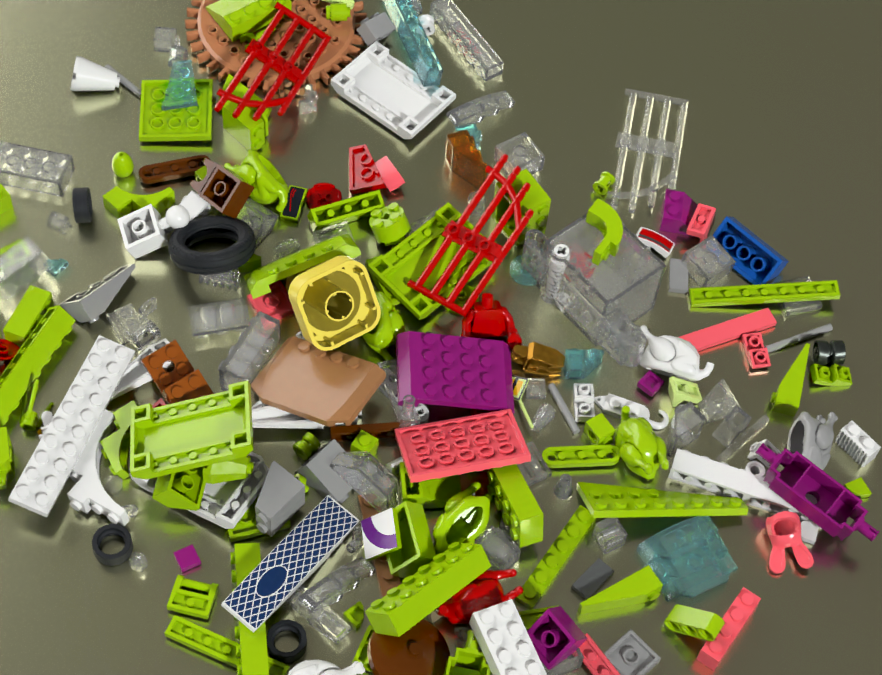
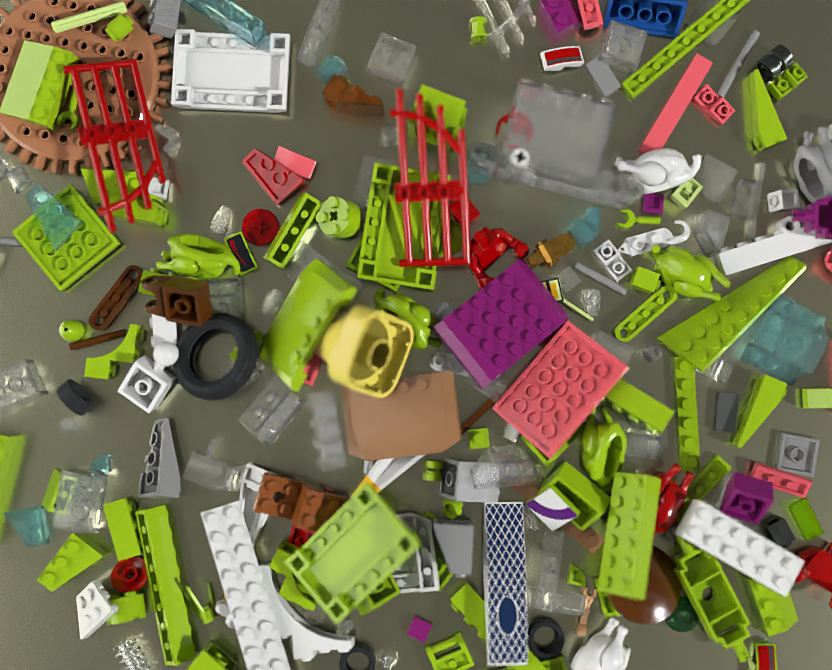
camera: 25 degrees left, 30 degrees up
lime arch [585,198,623,266] -> none
none -> reddish brown bar [69,329,127,350]
none -> white plate [148,177,170,201]
none -> clear cone [210,205,232,235]
none -> red piece [449,198,481,228]
none -> light nougat piece [576,586,597,637]
none -> lime piece [616,209,661,229]

